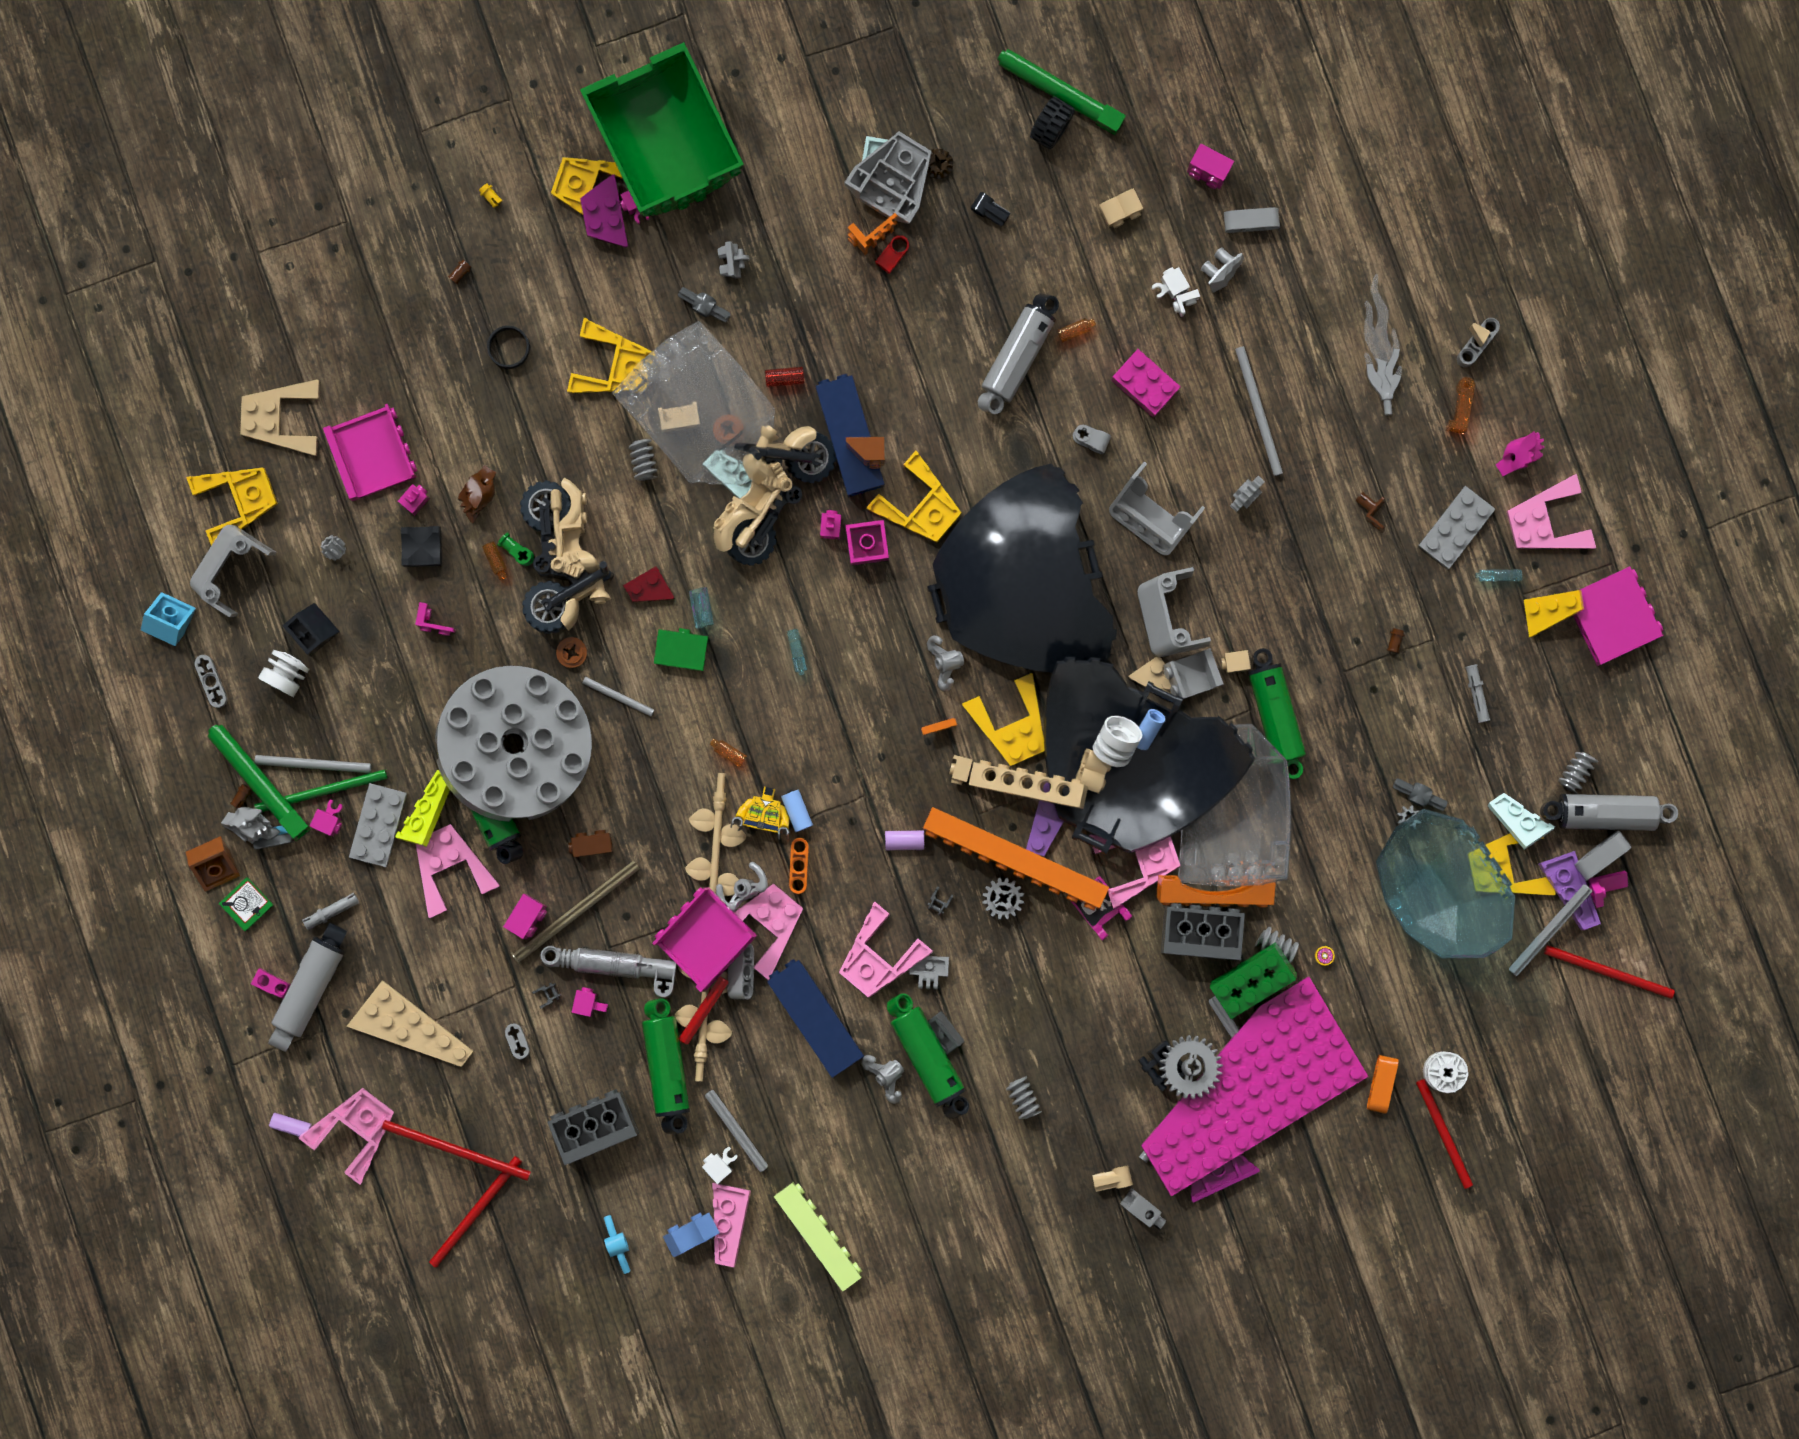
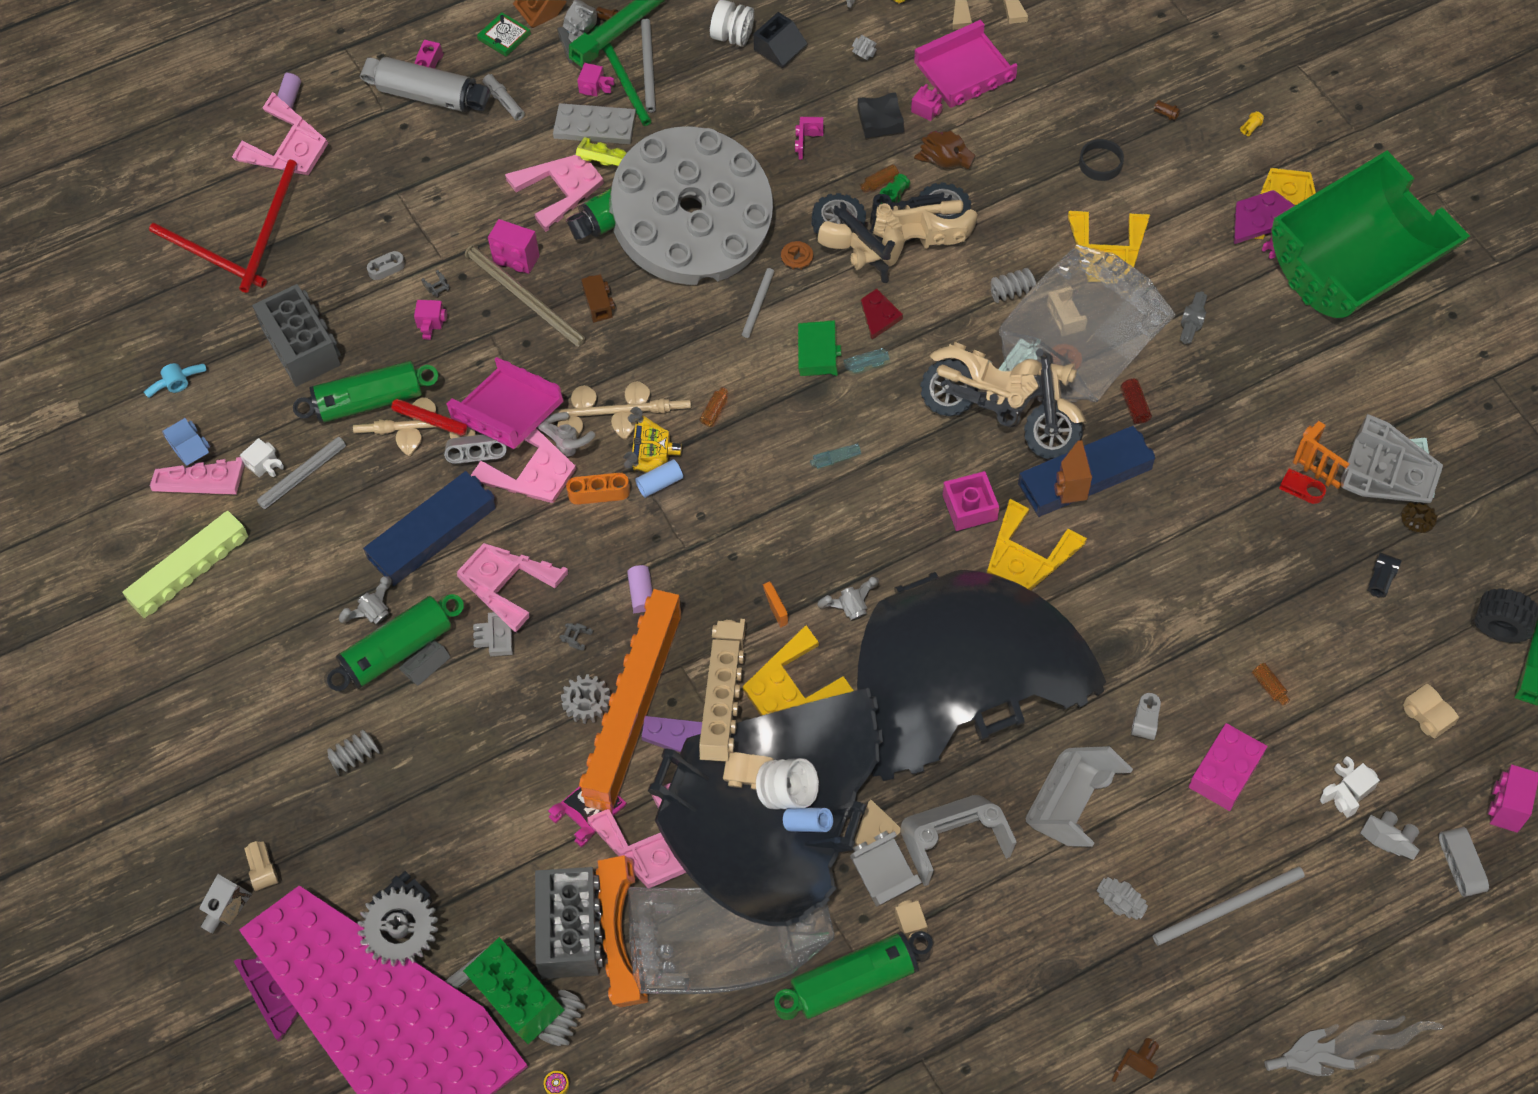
camera: 85 degrees right, 25 degrees down
tan wing [347,980,474,1067] -> none
piece [541,946,676,999] -> none
light grey hips [718,241,750,279] -> none
dark pink brick [820,510,841,539] -> none
light grey piece [978,293,1059,414] -> none

